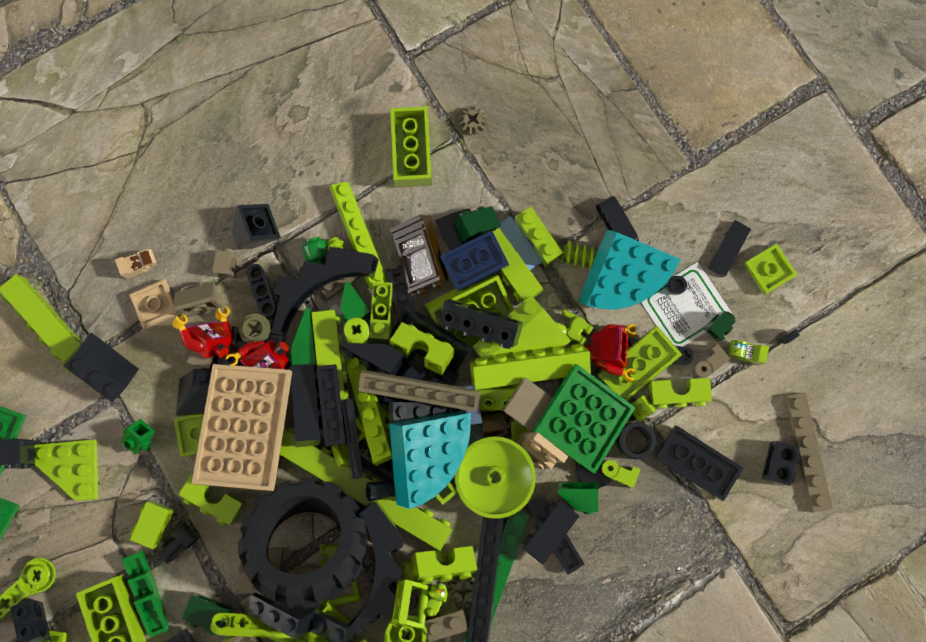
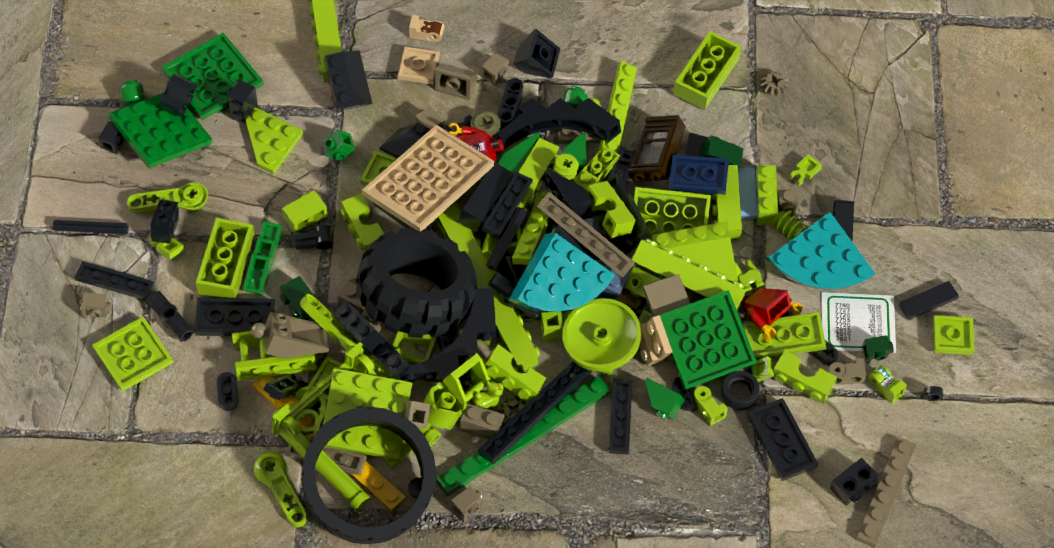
camera: 35 degrees right, 20 degrees down
red torso [172,307,232,358] -> none
black brick [438,299,524,349] -> none
black brick [522,500,580,565] -> none
black tile [667,276,687,295] -> none
none -> dark tan brick [777,189,799,217]
none -> lime plate [790,154,822,186]

